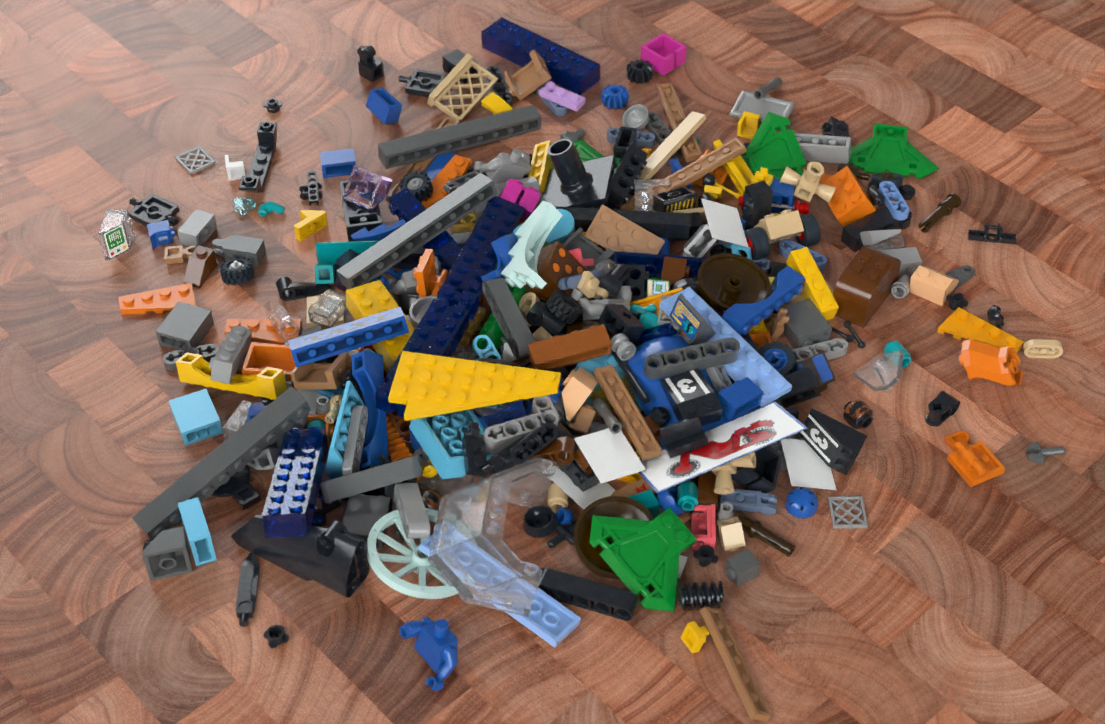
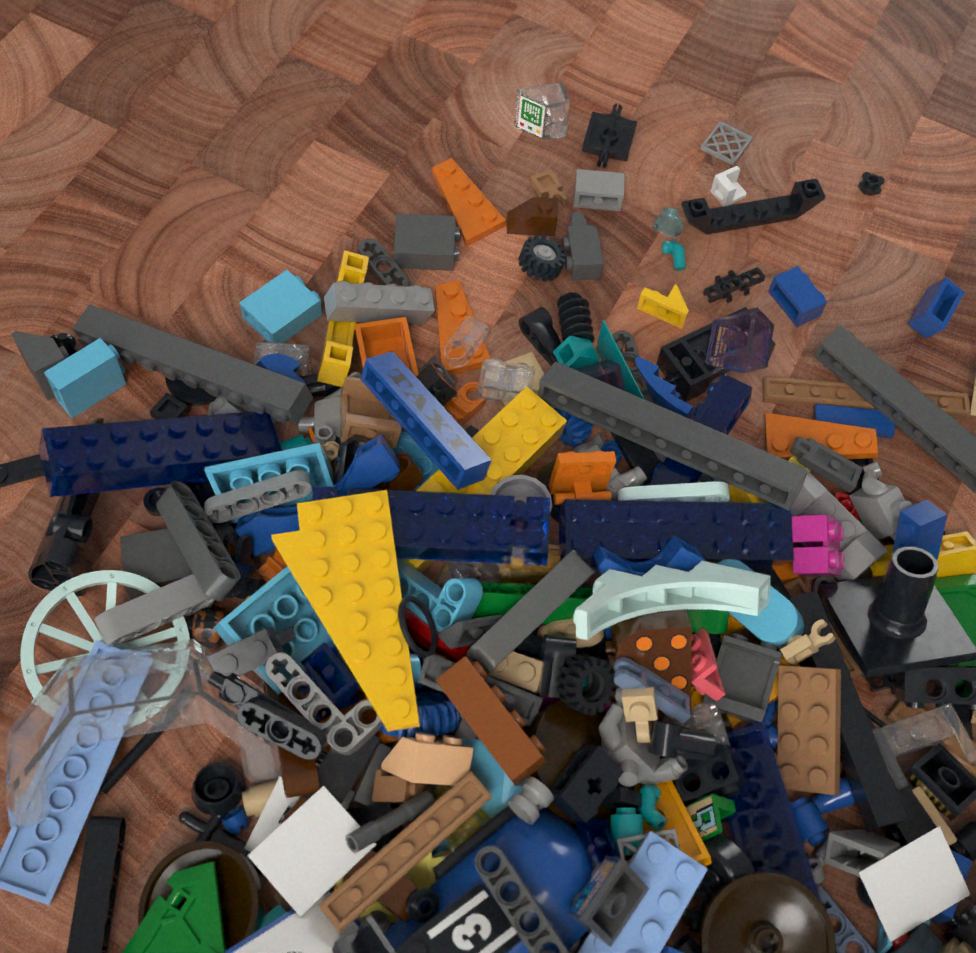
camera: 65 degrees right, 15 degrees up
blue window [147,220,176,250] -> none
black wheel [399,171,433,204] -> none
reddish brown slope [661,256,690,287] -> none
none -> black piece [557,292,595,343]
none -> light aqua beam [617,481,730,510]
none -> tan plate [780,619,836,666]
none -> blue piece [892,500,947,559]

